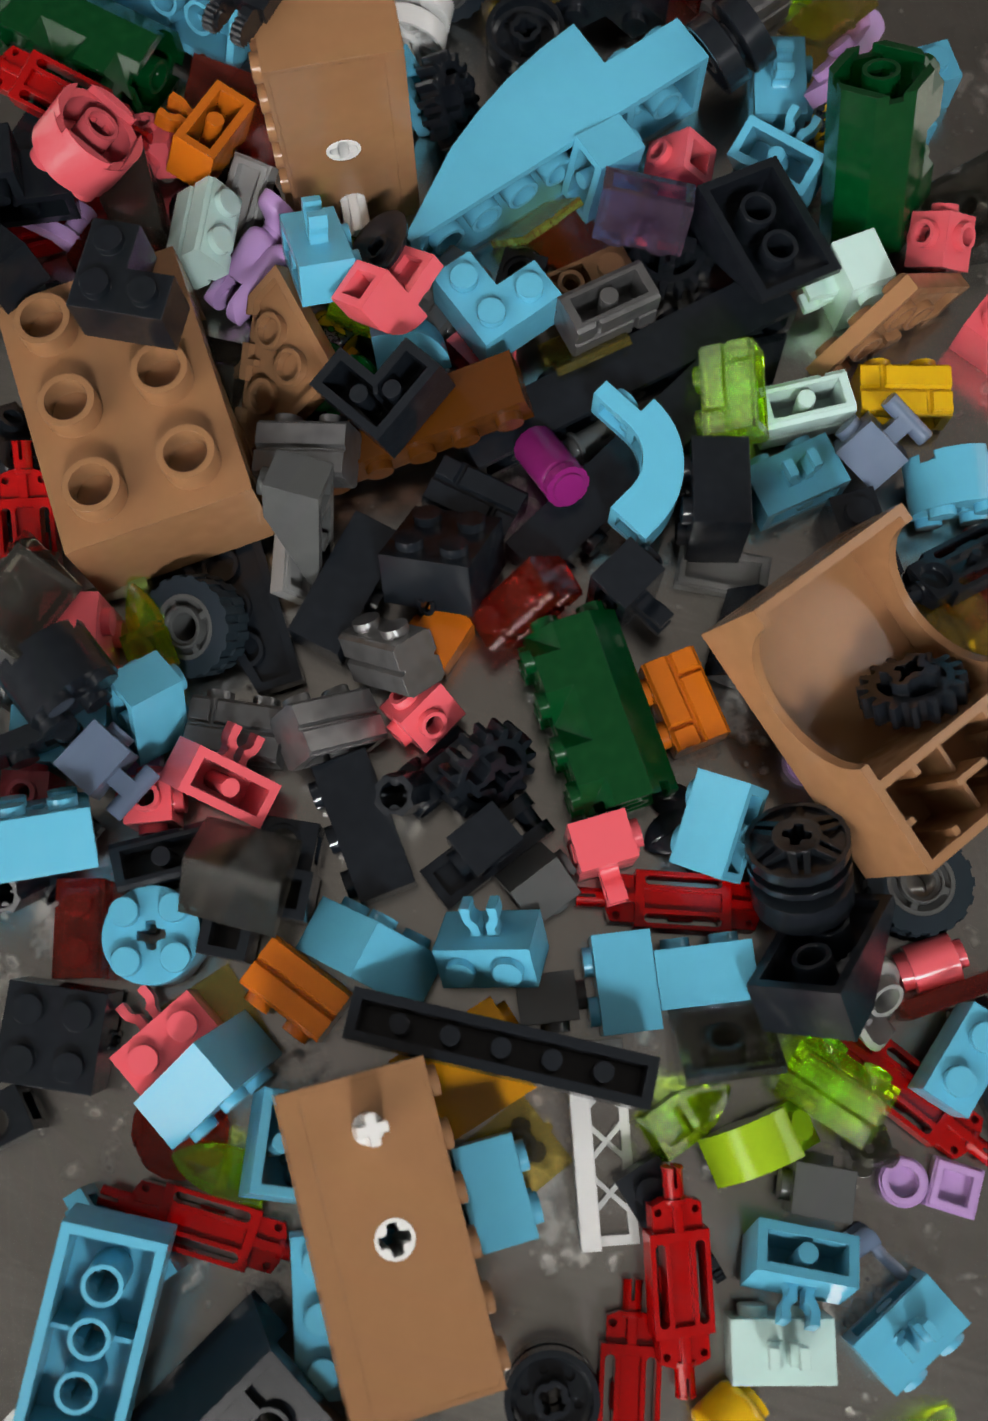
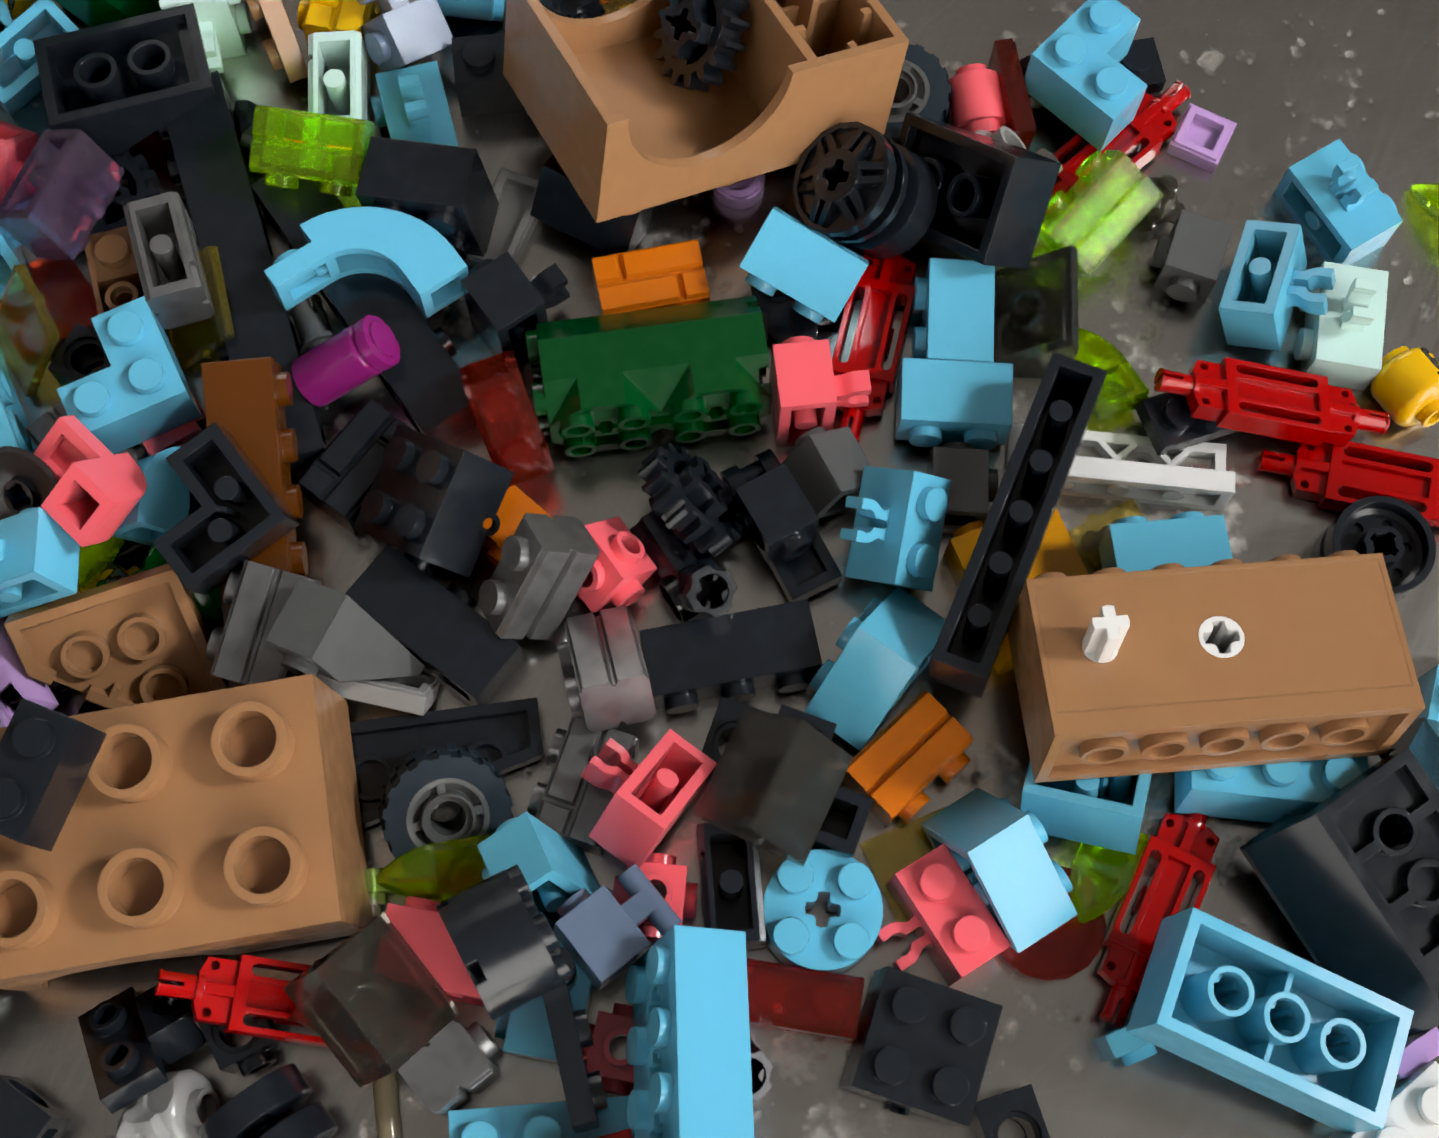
camera: 85 degrees left, 5 degrees down
lime brick [698,1094,821,1189] -> none
sand blue hand [842,1222,909,1281] -> none
lavender tile [874,1155,929,1208] -> none

